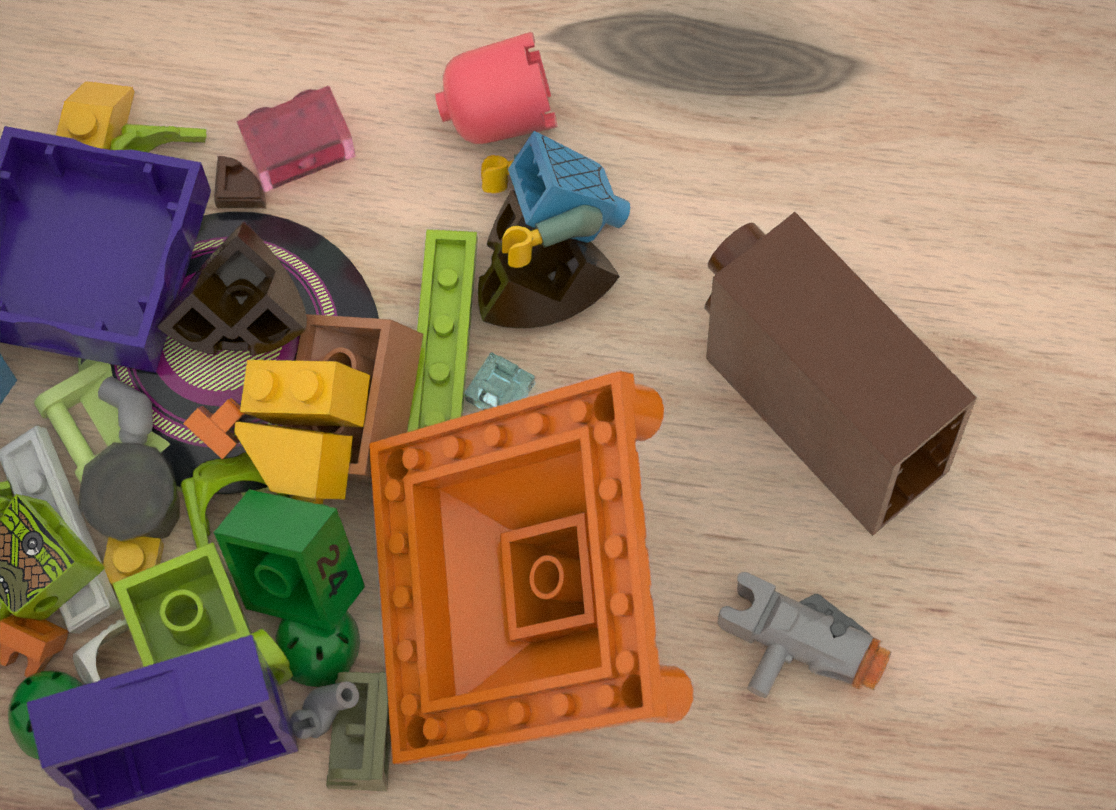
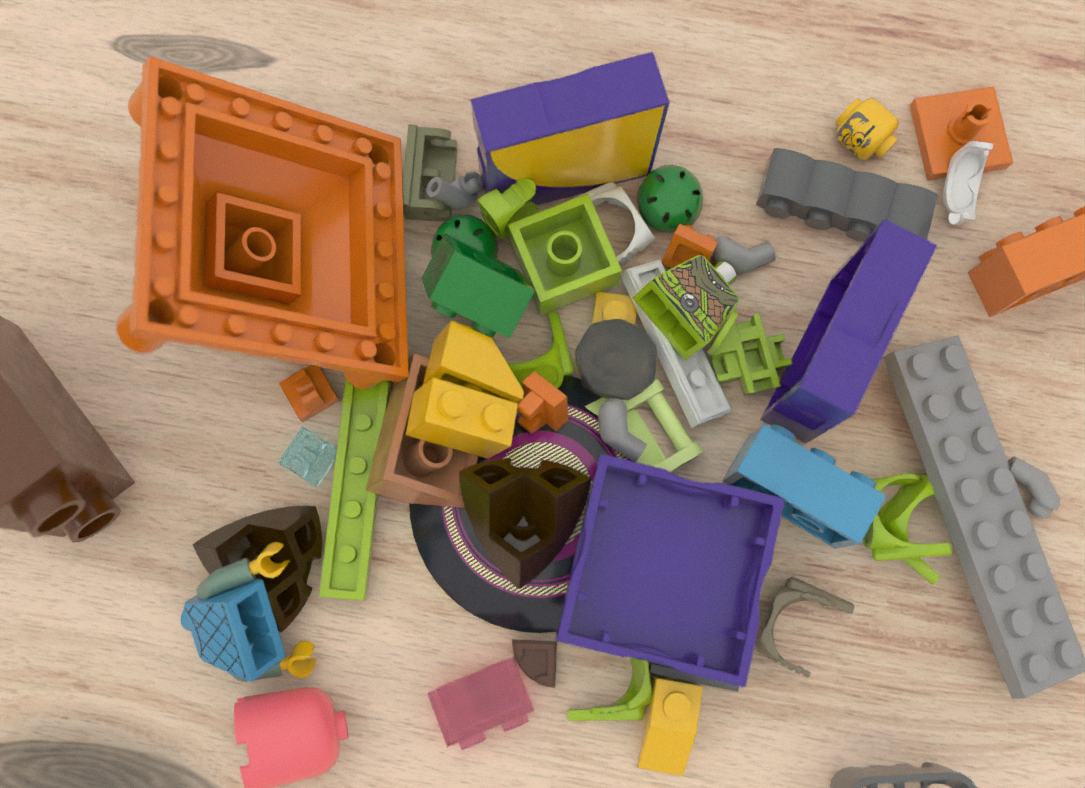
camera: 175 degrees right, 10 degrees up
light grey piece [718,572,892,698] -> none

